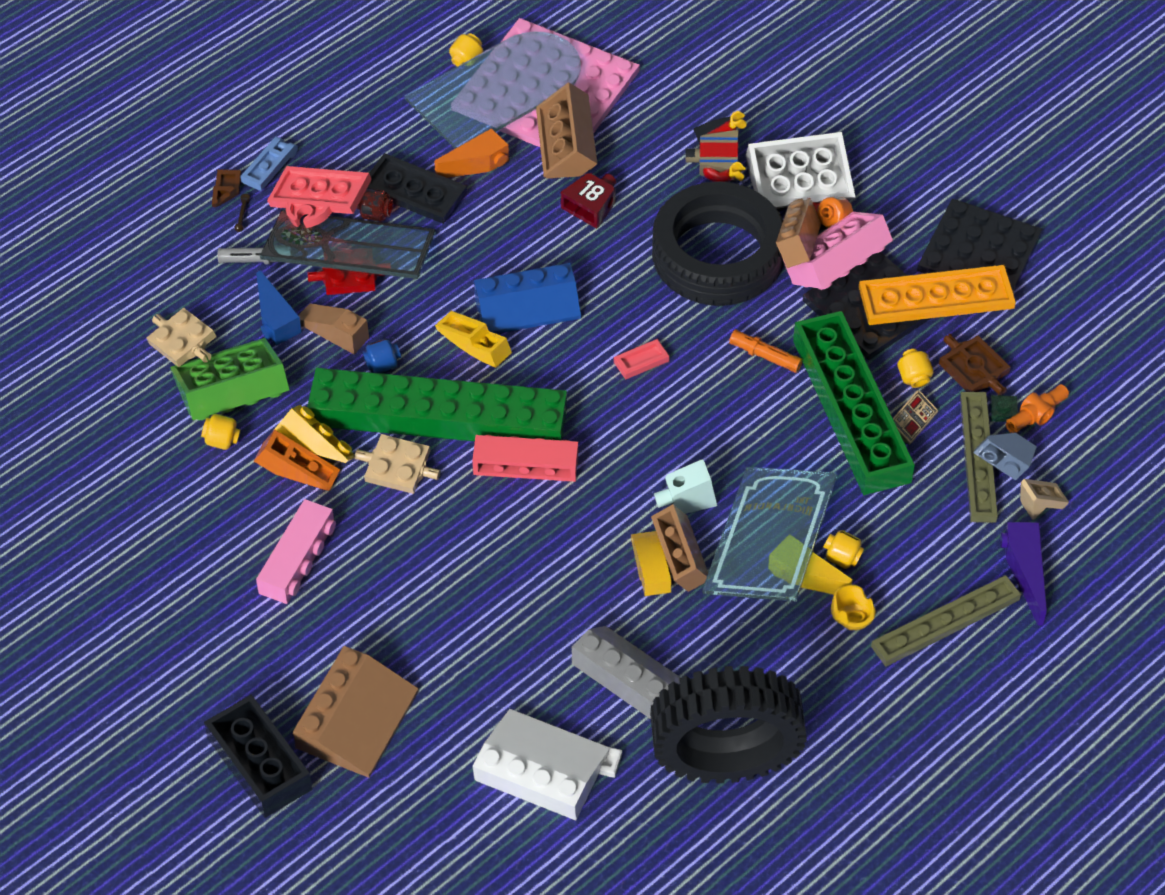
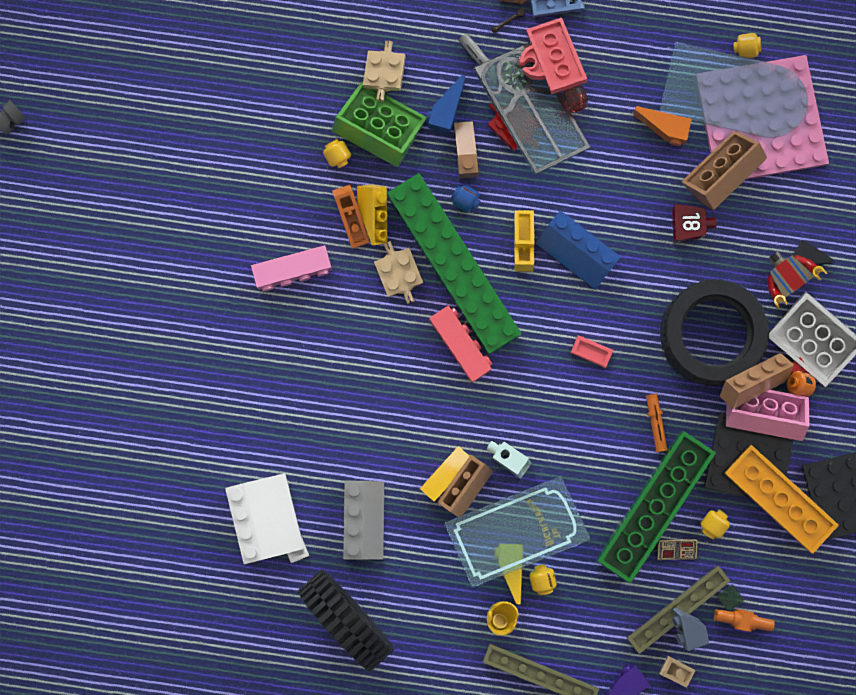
camera: 50 degrees right, 30 degrees up
black brick [204,694,313,818] -> none
medium nougat slope [293,646,419,778] -> none
black plate [365,153,467,224] -> none
reddish brown plate [939,334,1011,396] -> none

